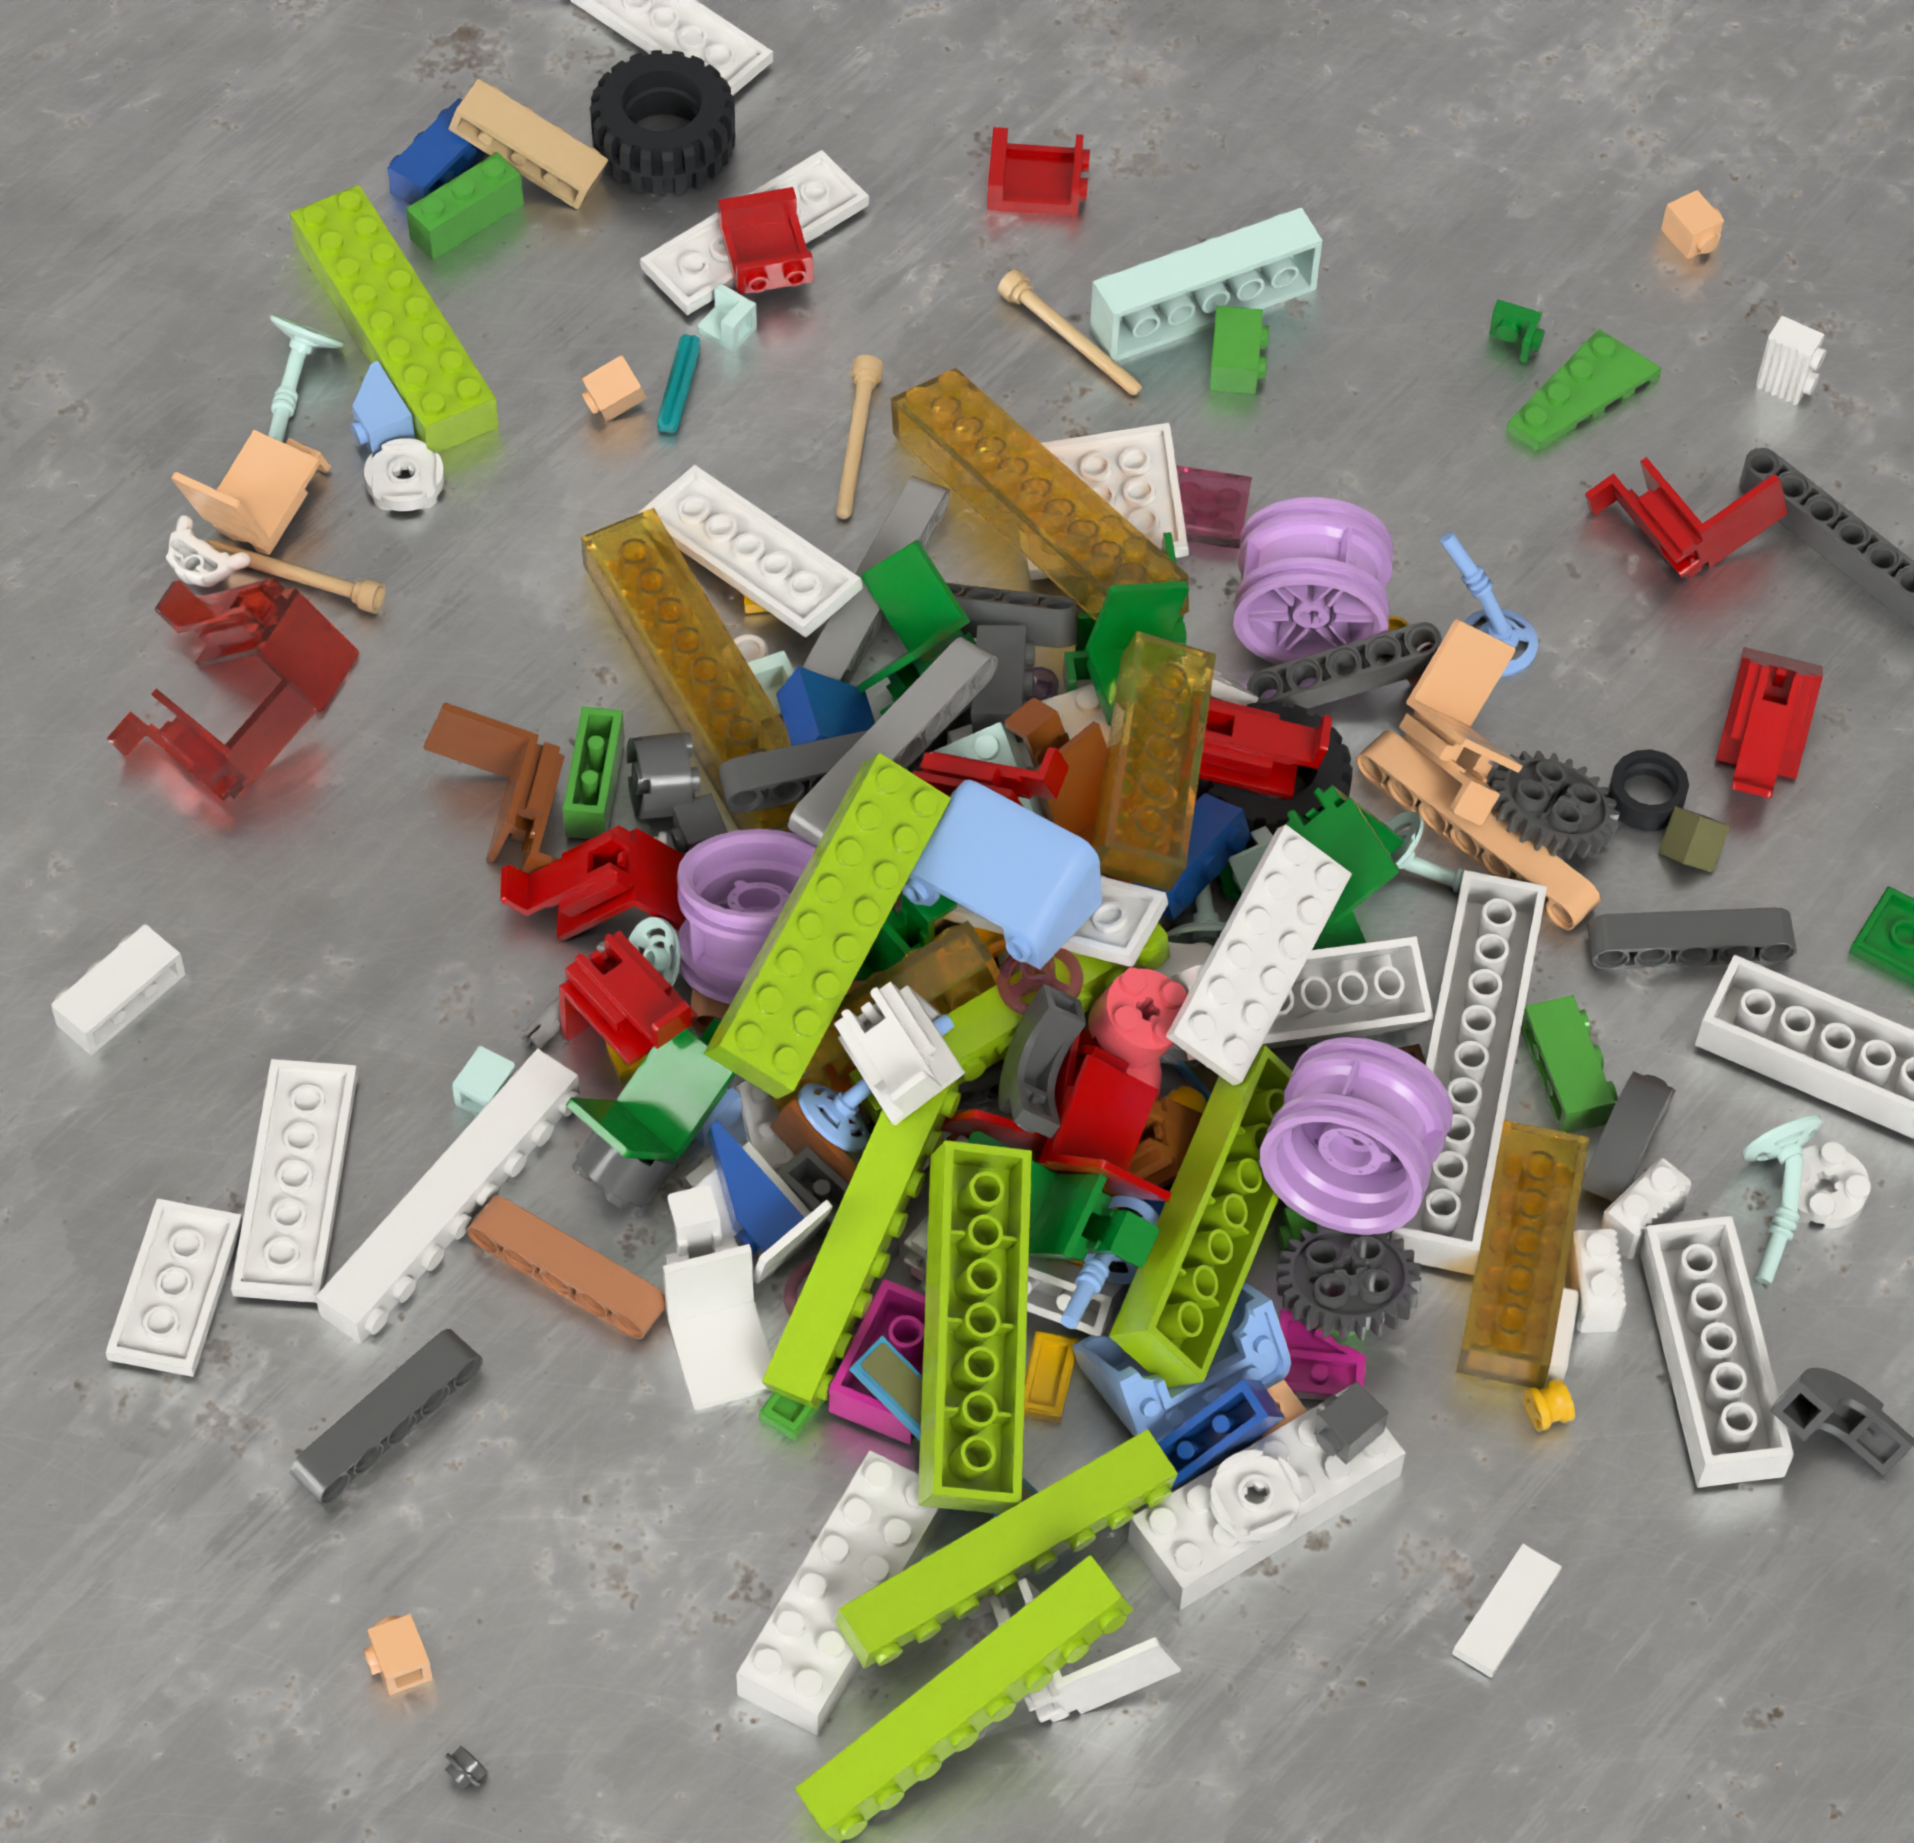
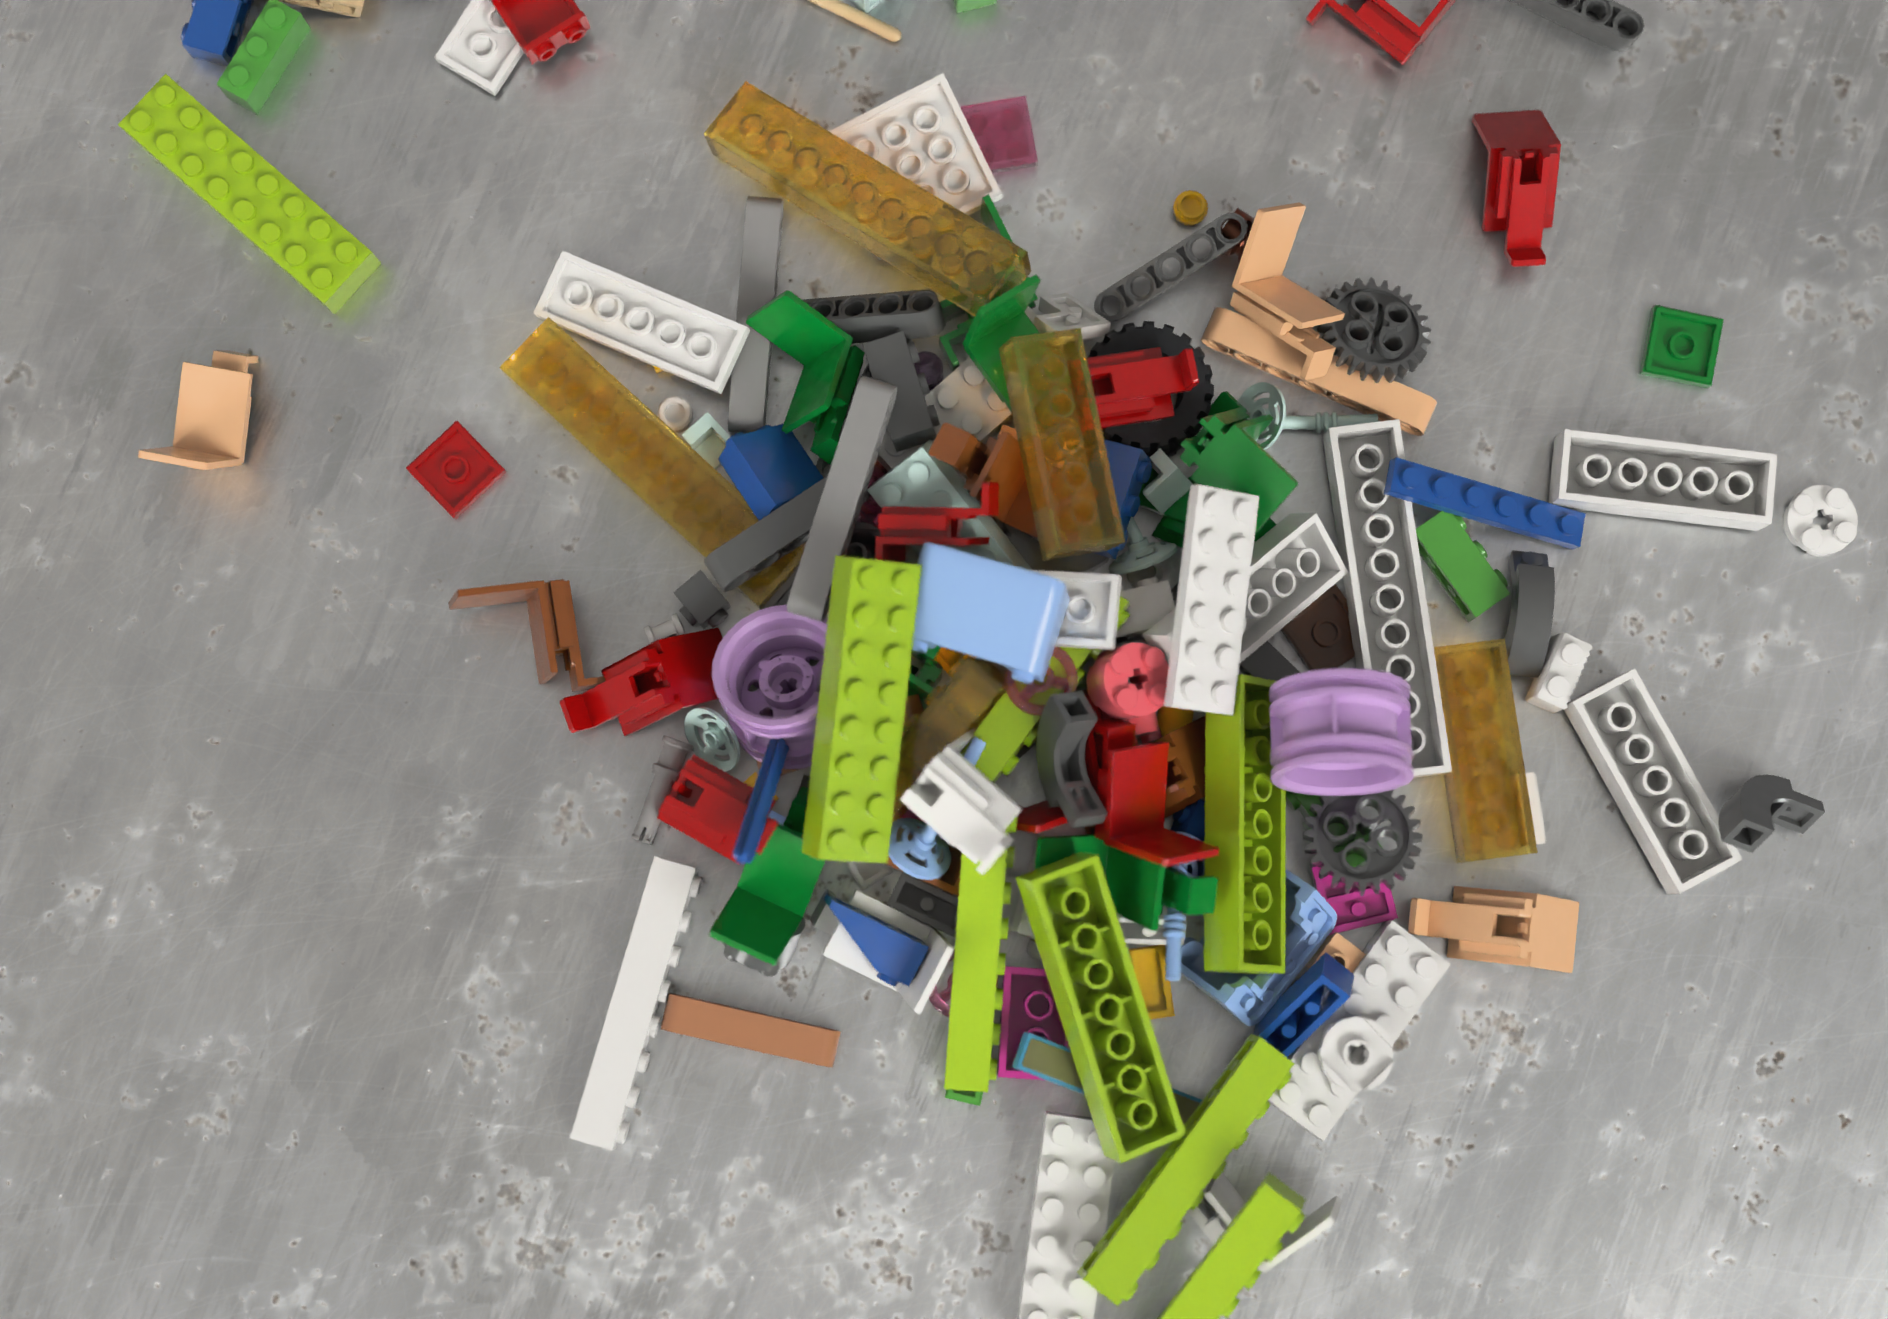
camera: 20 degrees left, 25 degrees up
white brick [51,923,186,1056] -> none
white plate [105,1198,243,1377] -> none
clear red piece [107,677,317,801] -> none
clear red piece [155,577,359,712] -> none
white piece [166,515,250,587] -> none
tan piece [206,540,386,614] -> none
white plate [231,1059,358,1303] -> none
light aqua dish [268,314,345,442] -> none
dark grey beam [290,1329,483,1505] -> none
light blue slope [350,361,415,457] -> none
white plate [364,438,445,511] -> none
light aqua panel [452,1045,515,1116] -> none
bright green brick [563,706,625,839] -> none
light nougat brick [581,355,647,422] -> none
dark grey brick [626,732,700,820] -> none
teal axle [657,334,700,434] -> none
white piece [663,1185,772,1410] -> none
light aqua panel [698,283,757,353] -> none
tan piece [836,355,883,519] -> none
lavender wheel [1233,497,1394,667] -> none
dark grey brick [1314,1381,1389,1464] -> none
light blue dish [1440,532,1538,677] -> none
white tile [1452,1543,1562,1678] -> none
yellow wheel [1523,1379,1575,1432] -> none
white brick [1567,1229,1627,1333] -> none
dark grey beam [1587,907,1797,969] -> none
black tyre [1608,749,1689,831] -> none
olive panel [1659,806,1731,872] -> none
light aqua dish [1741,1115,1823,1285] -> none
white plate [1781,1141,1871,1229] -> none
none -> red tile [406,420,507,520]
none -> blue axle [732,738,789,864]
none -> blue plate [1384,457,1585,549]
none -> light nougat piece [1408,886,1579,973]

